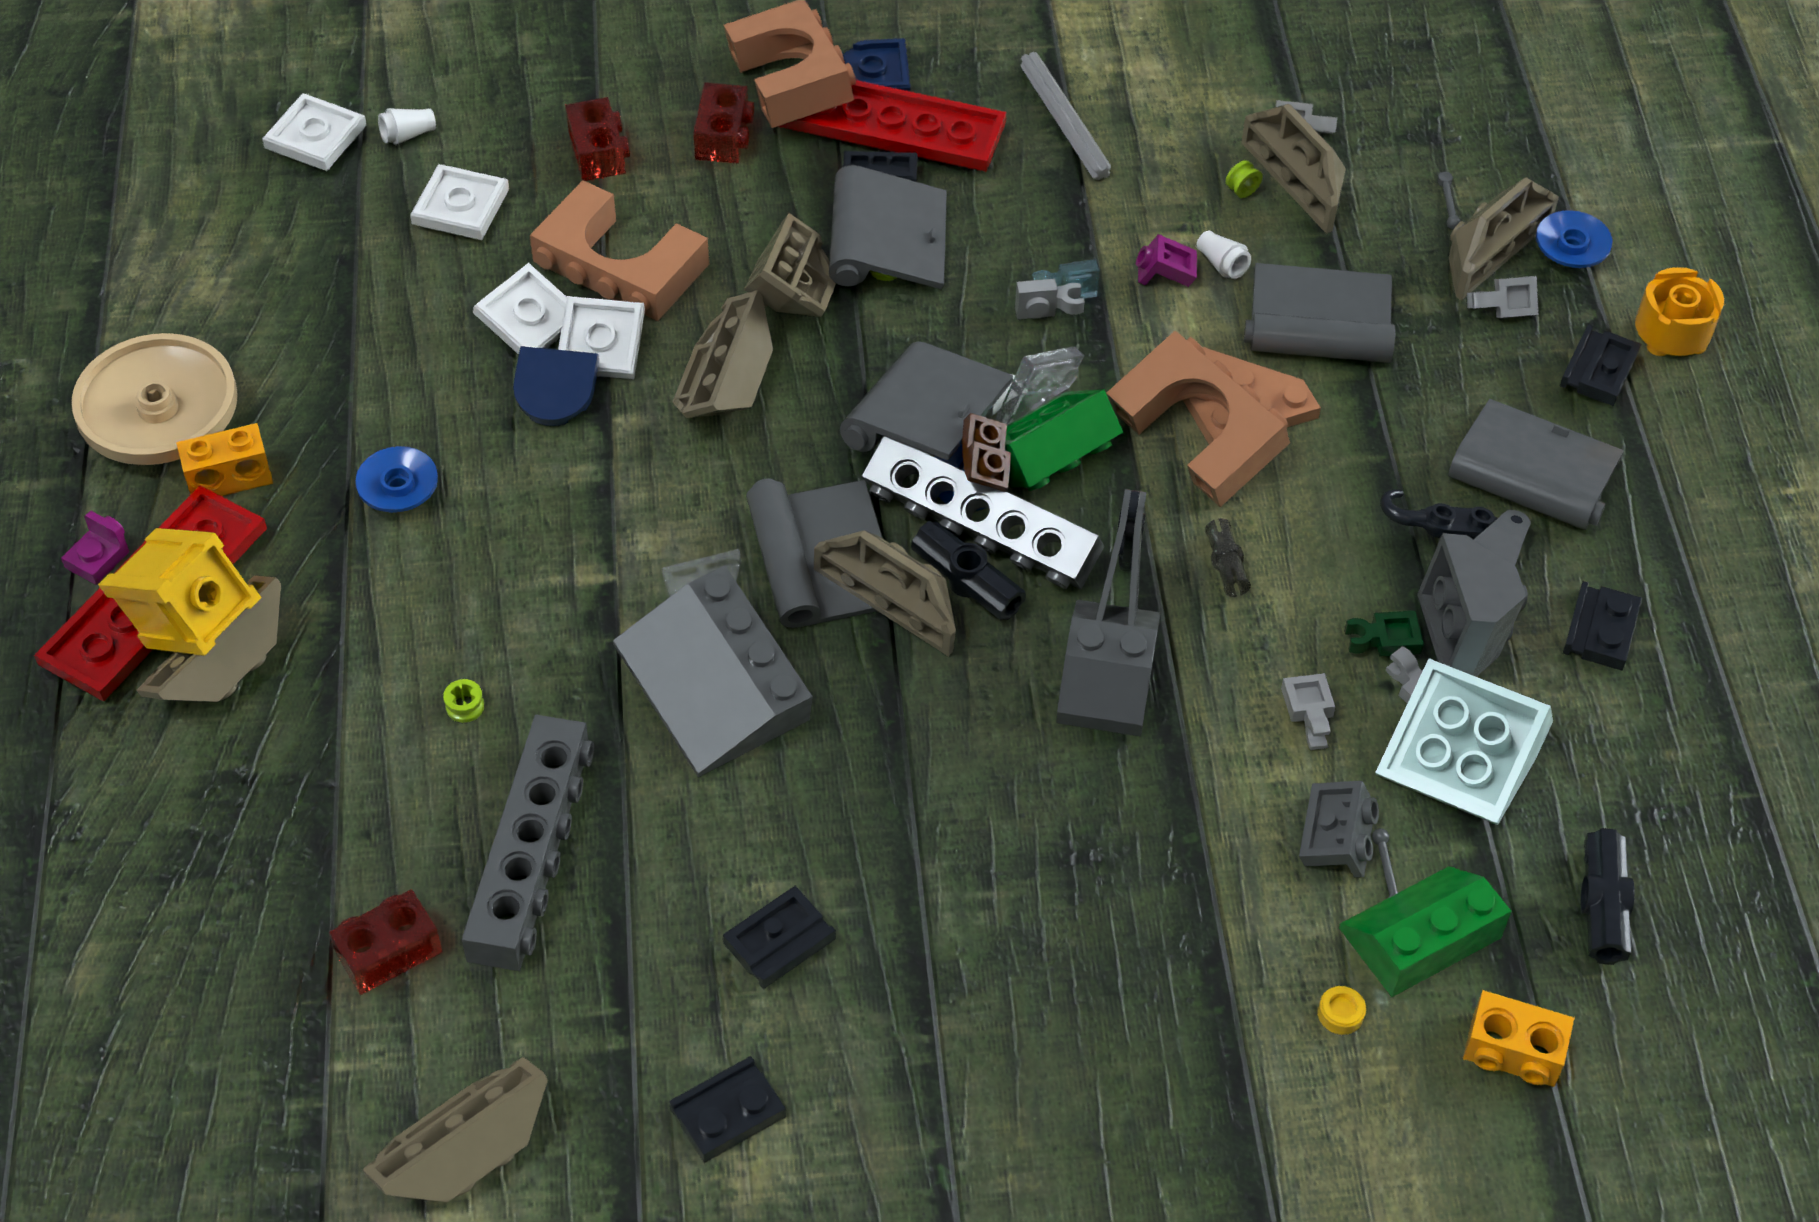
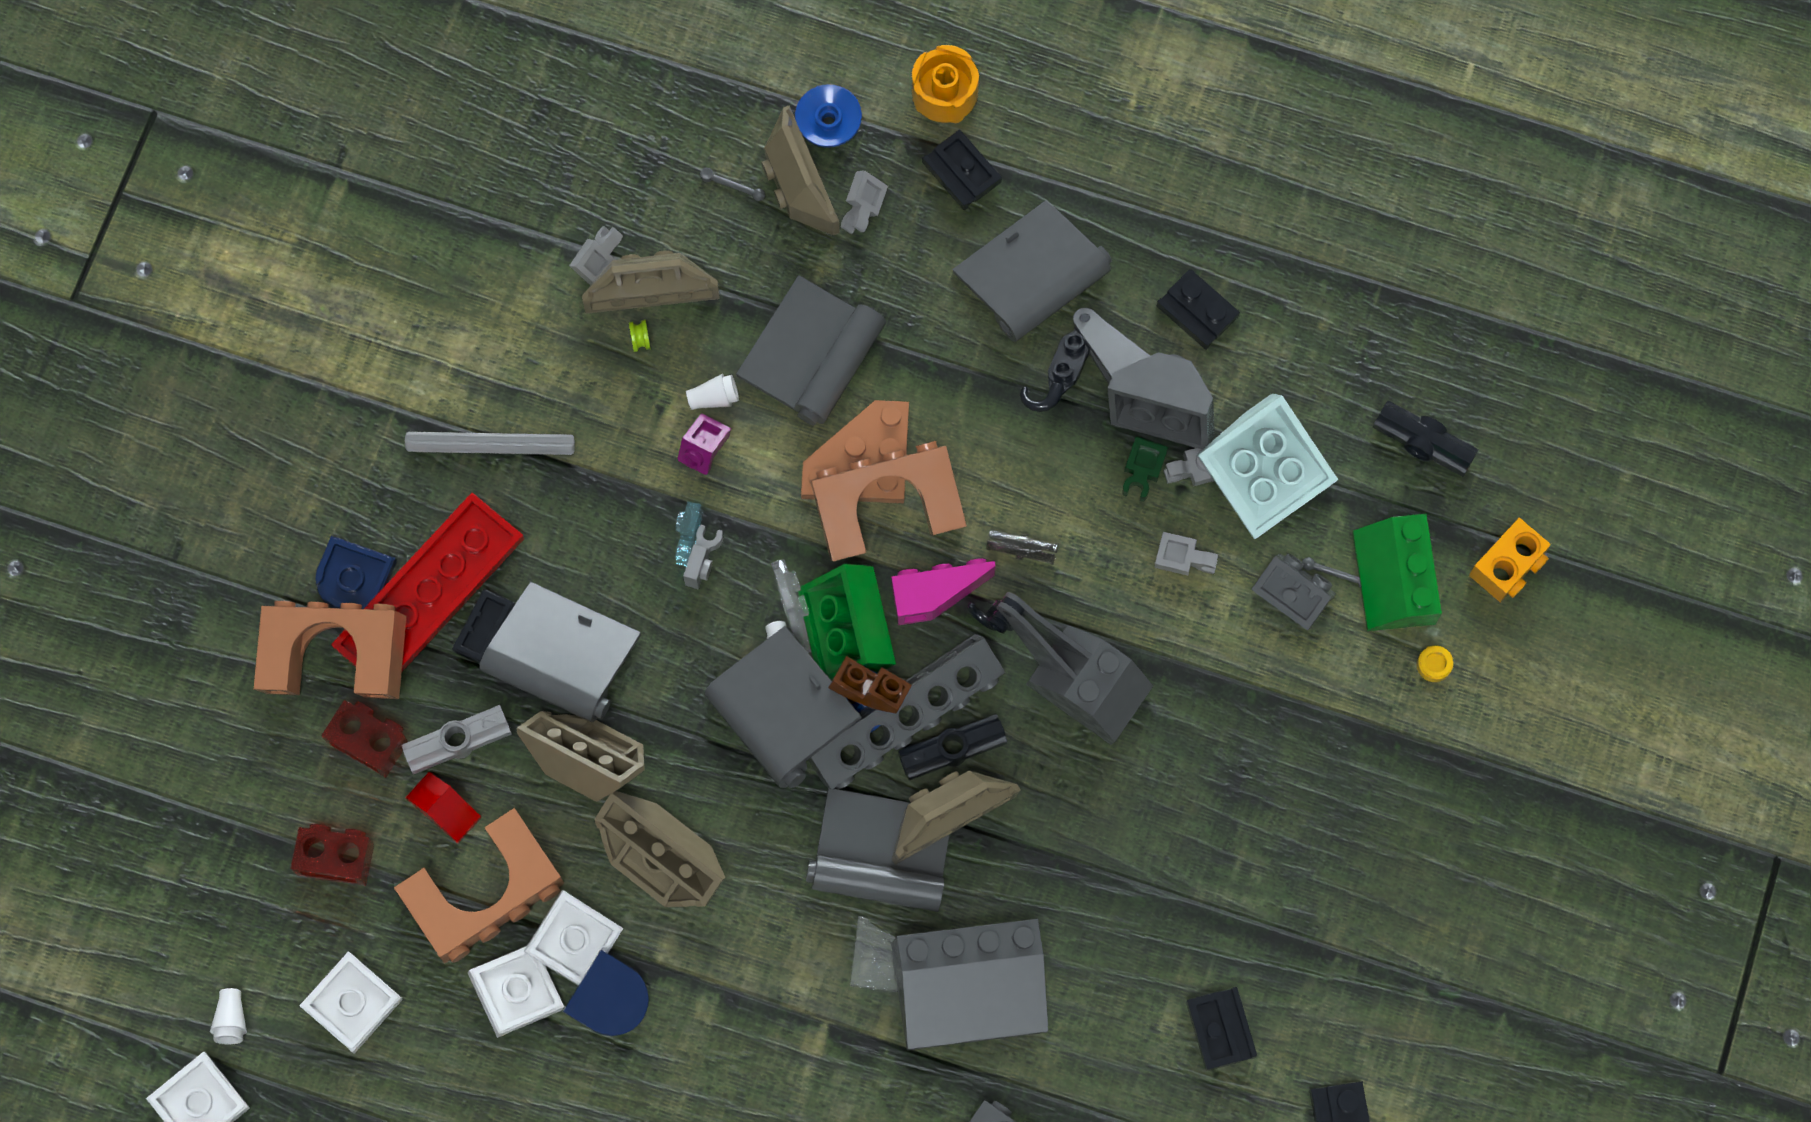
camera: 65 degrees left, 20 degrees up
none -> light grey piece [401,705,512,775]
none -> red slope [405,772,482,844]
none -> dark pink slope [892,559,995,625]

